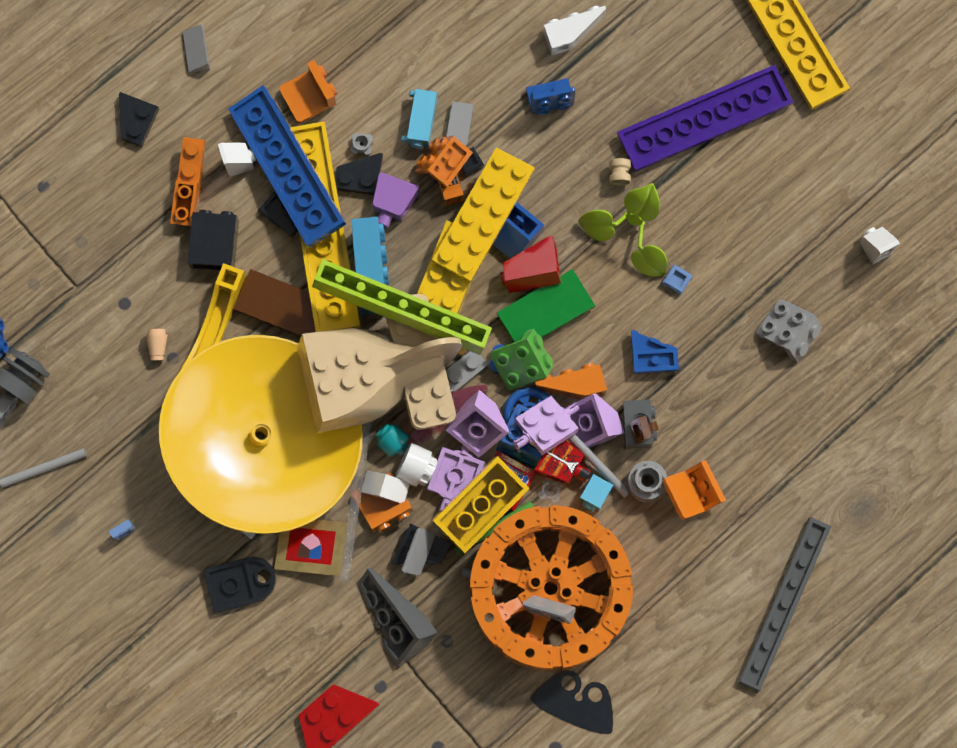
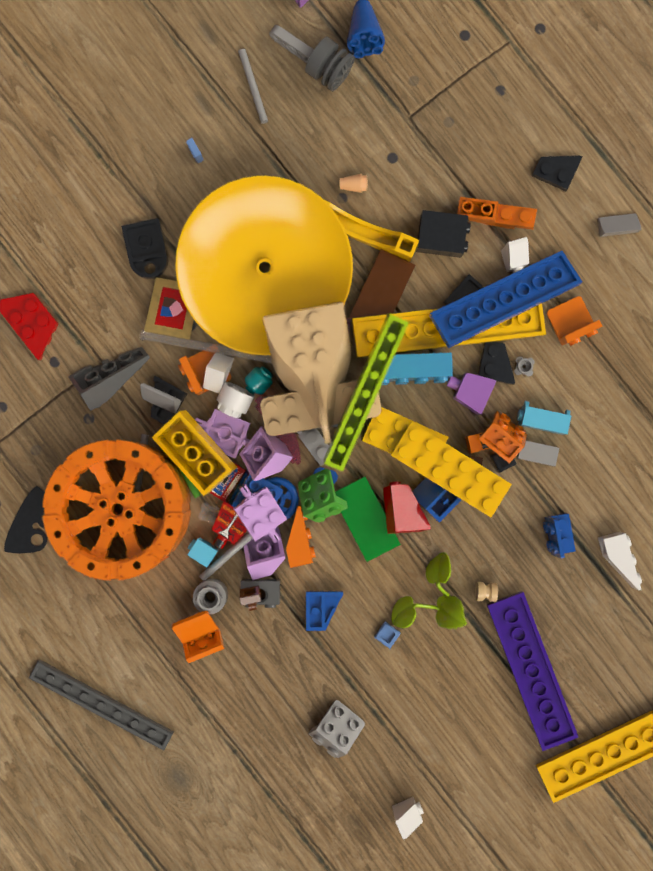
camera: 90 degrees right, 10 degrees up
light grey slope [523,596,576,624] -> none

